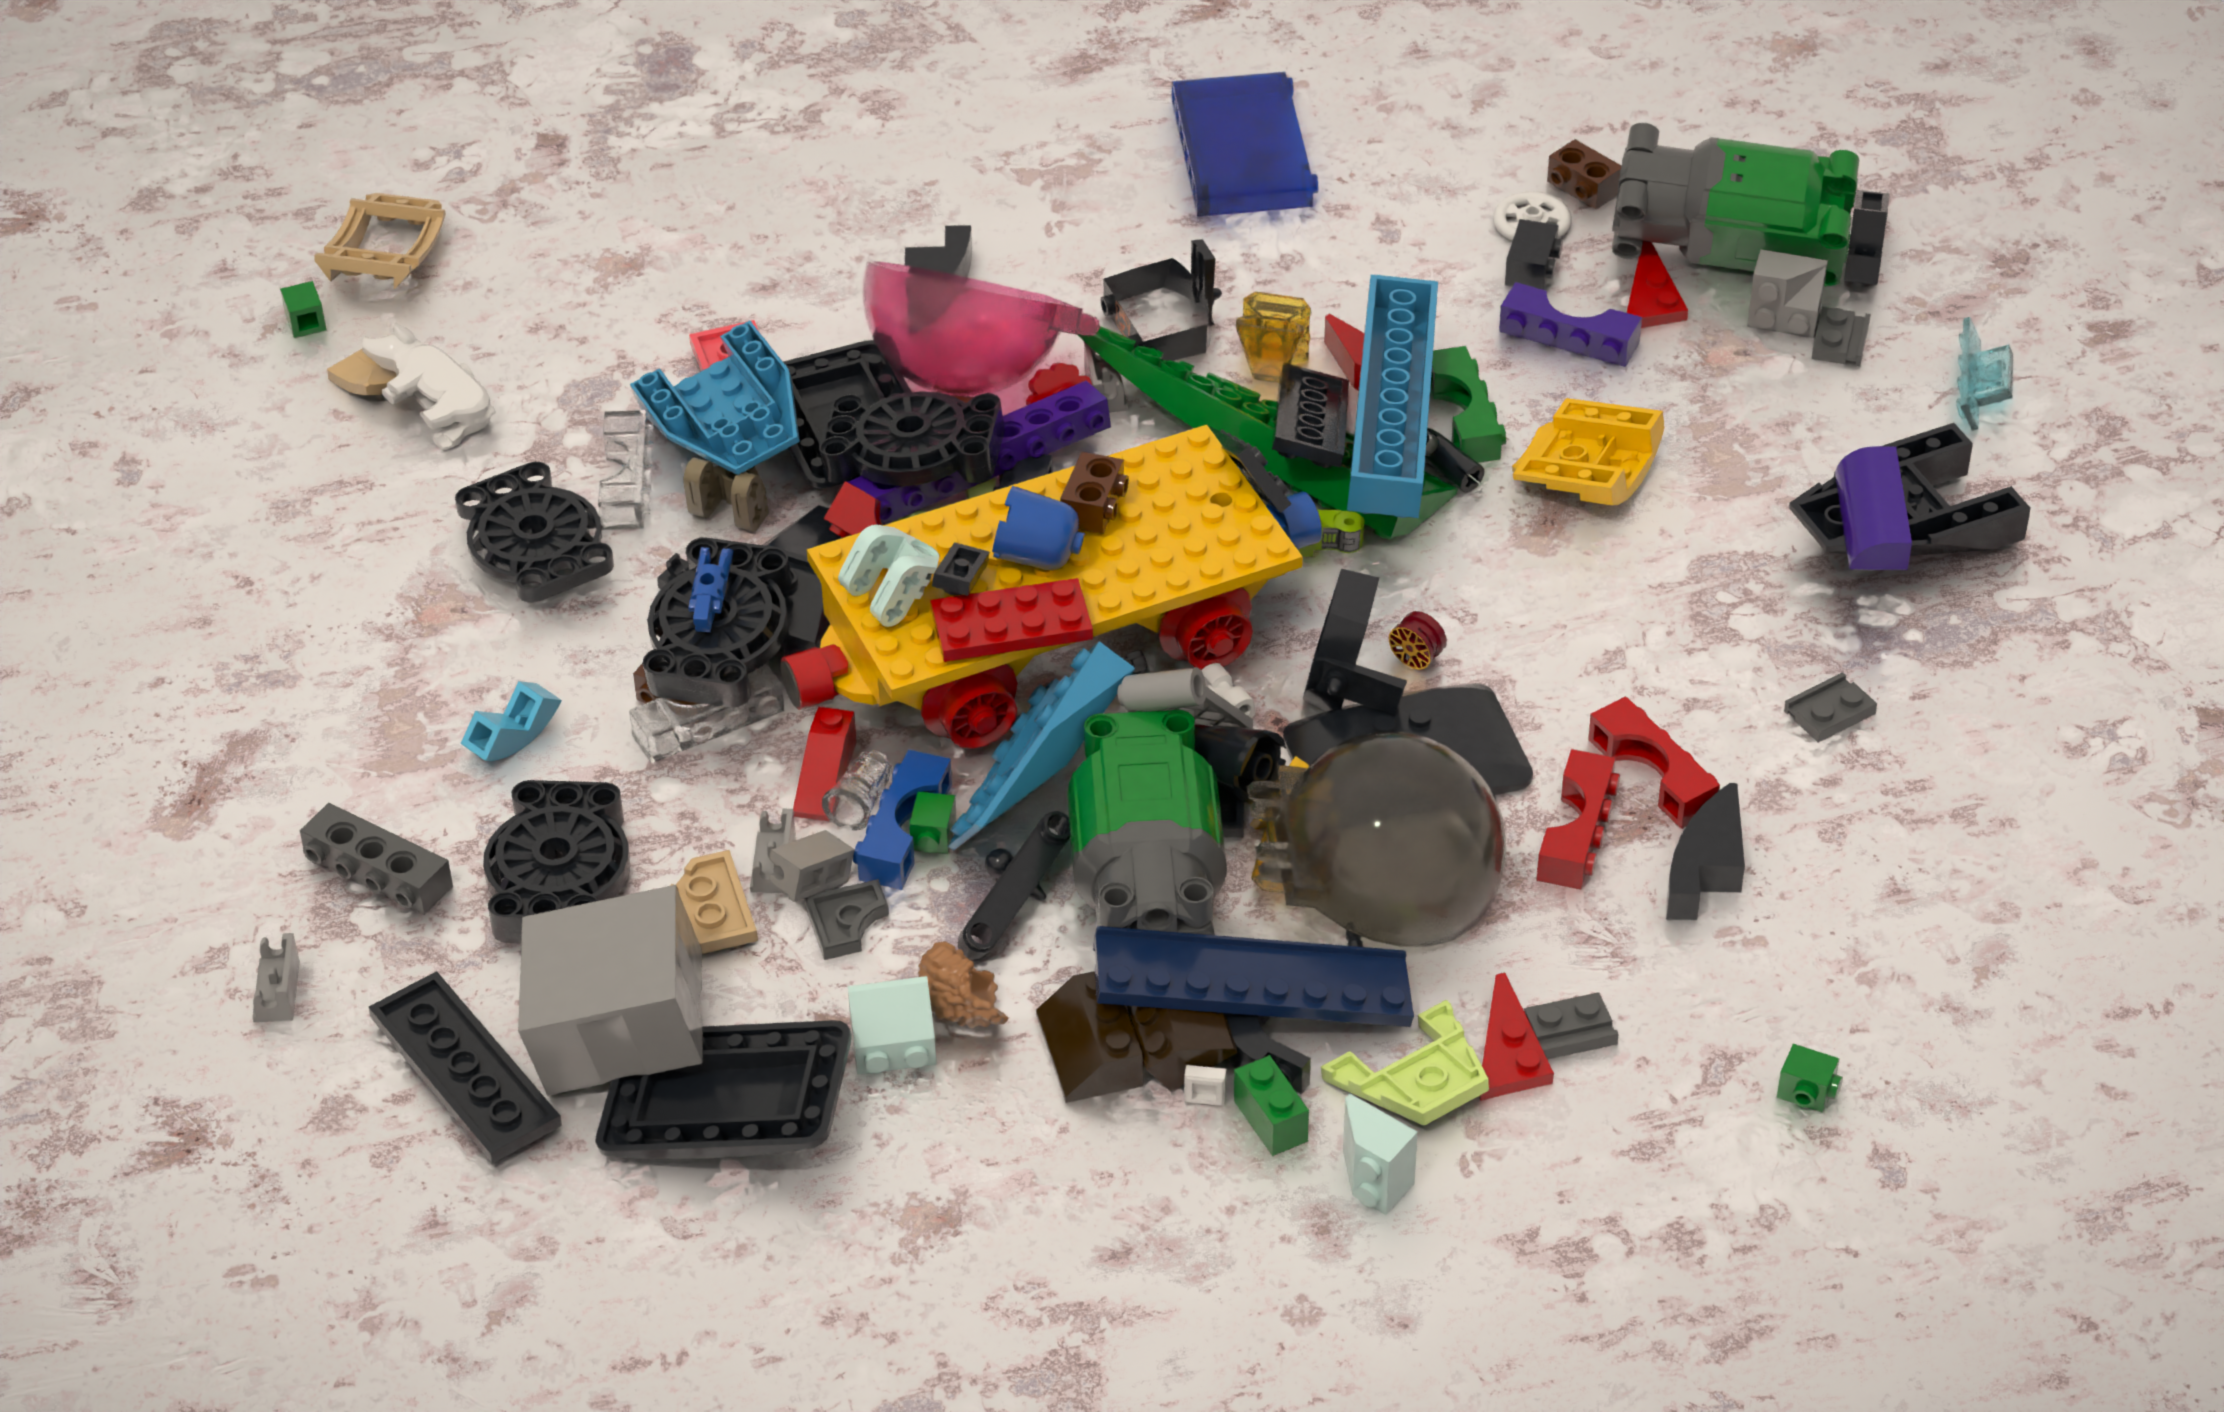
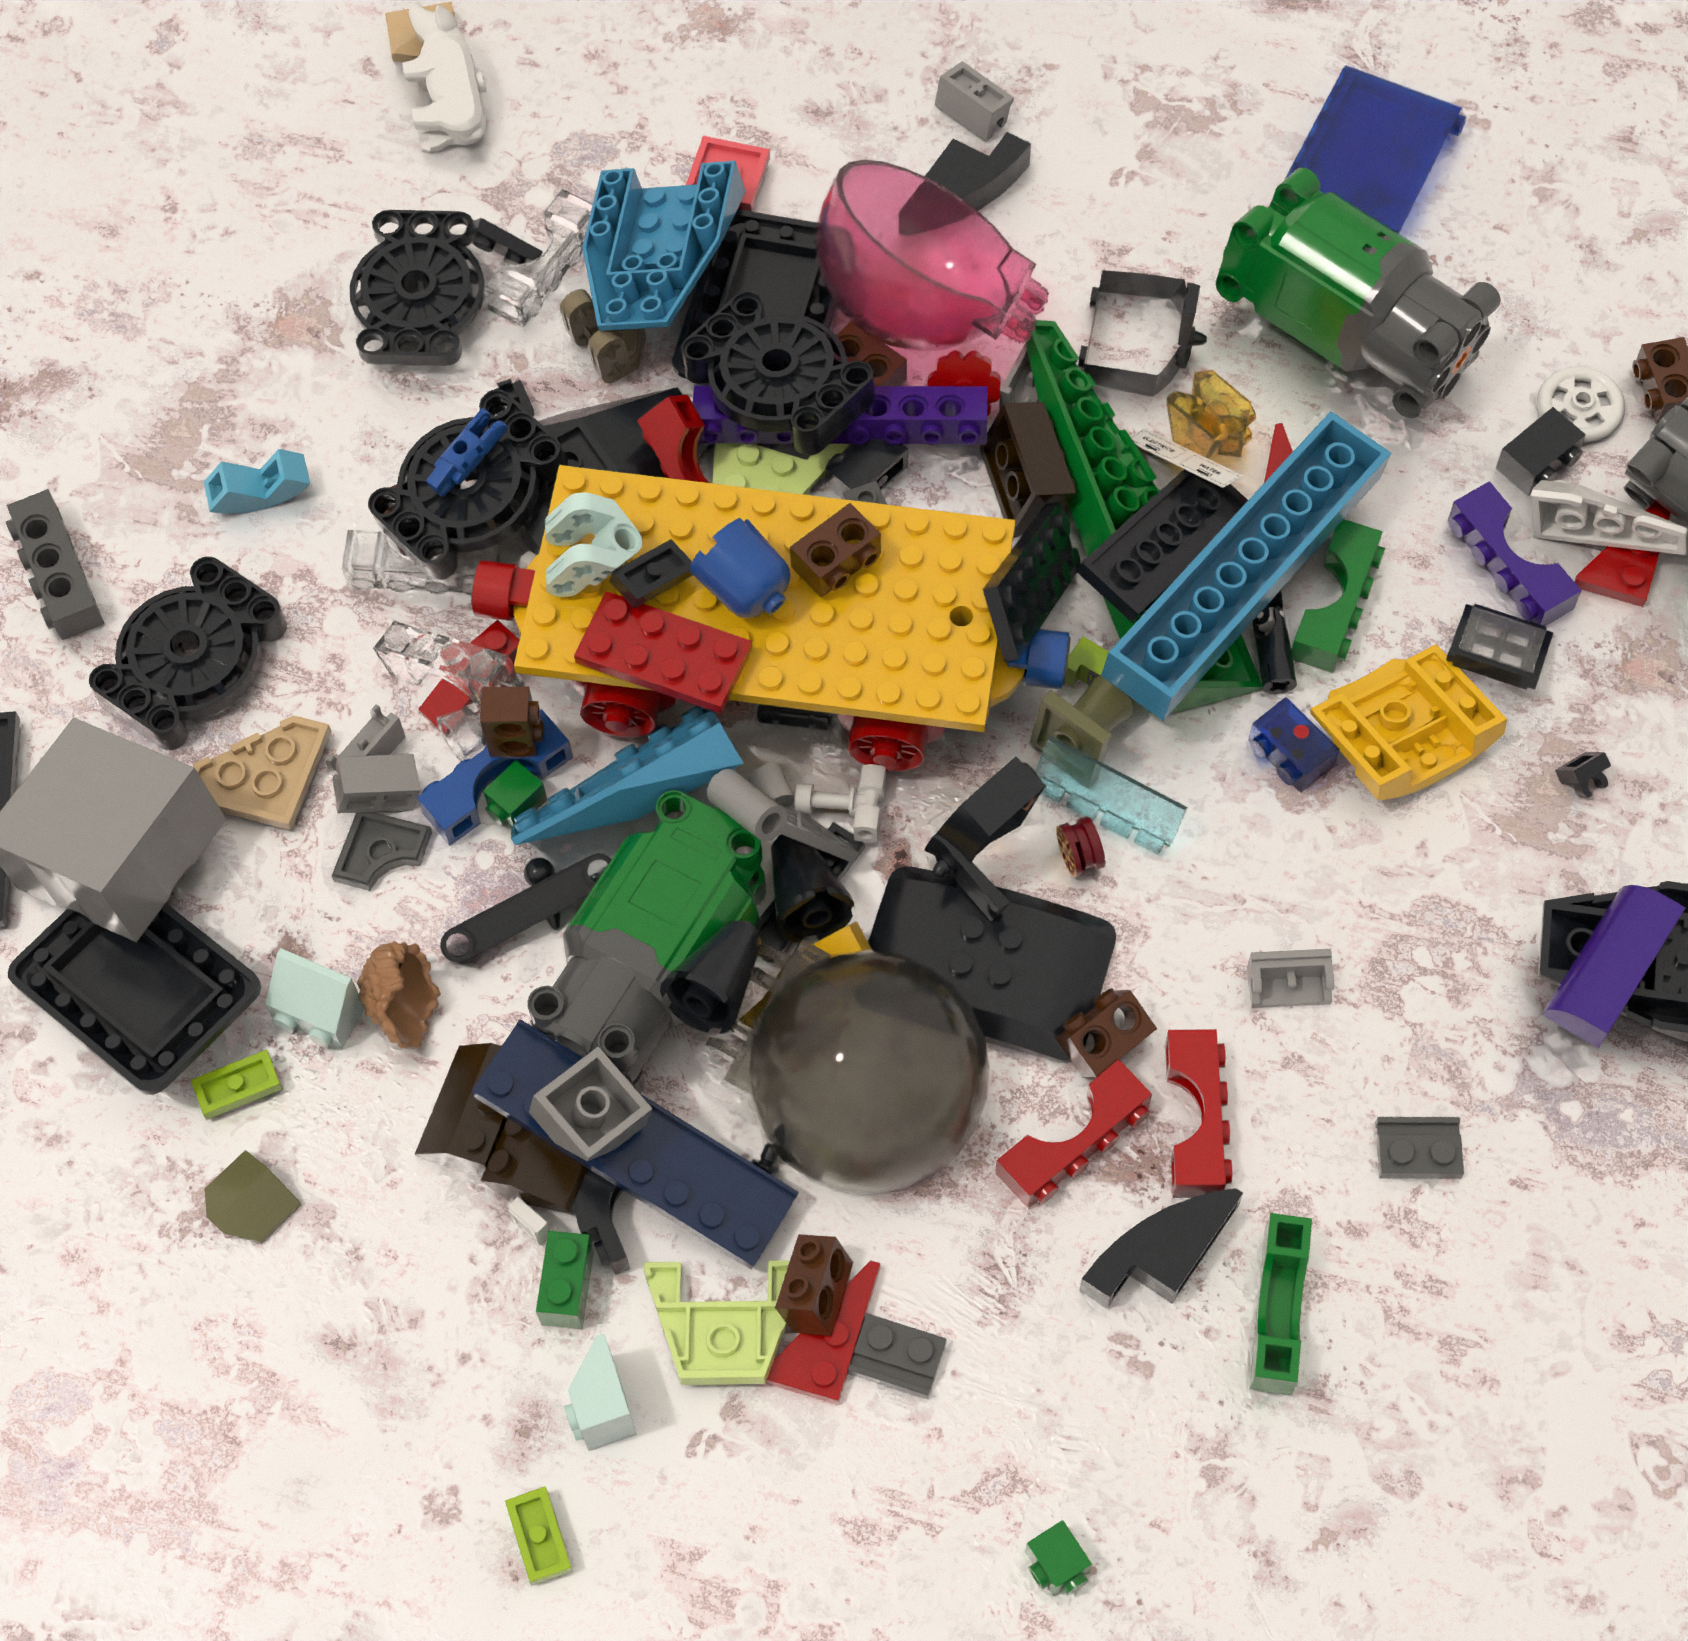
camera: 35 degrees right, 20 degrees up
none -> lime plate [191,1049,283,1120]
none -> olive slope [205,1150,302,1244]
none -> clear arch [373,620,526,706]
none -> black plate [464,217,543,269]
none -> reddish brown brick [480,686,544,757]
none -> lime plate [504,1486,573,1586]
none -> light grey slope [529,1047,652,1161]
none -> black cone [660,920,761,1034]
none -> reddish brown brick [775,1234,854,1336]
none -> light grey hinge [934,61,1014,142]
none -> dark brown slope [979,402,1076,537]
none -> olive plant [1030,676,1134,787]
none -> clear light blue windscreen [1035,736,1188,855]
none -> reddish brown brick [1055,988,1157,1077]
none -> white sticker [1130,428,1244,488]
none -> piece [1216,168,1501,419]
none -> light grey hinge [1247,948,1334,1008]
none -> clear blue brick [1248,697,1340,793]
none -> green arch [1249,1213,1312,1396]
none -> piece [1446,603,1553,690]
none -> white wedge [1531,480,1687,555]
none -> black tile [1555,752,1611,798]

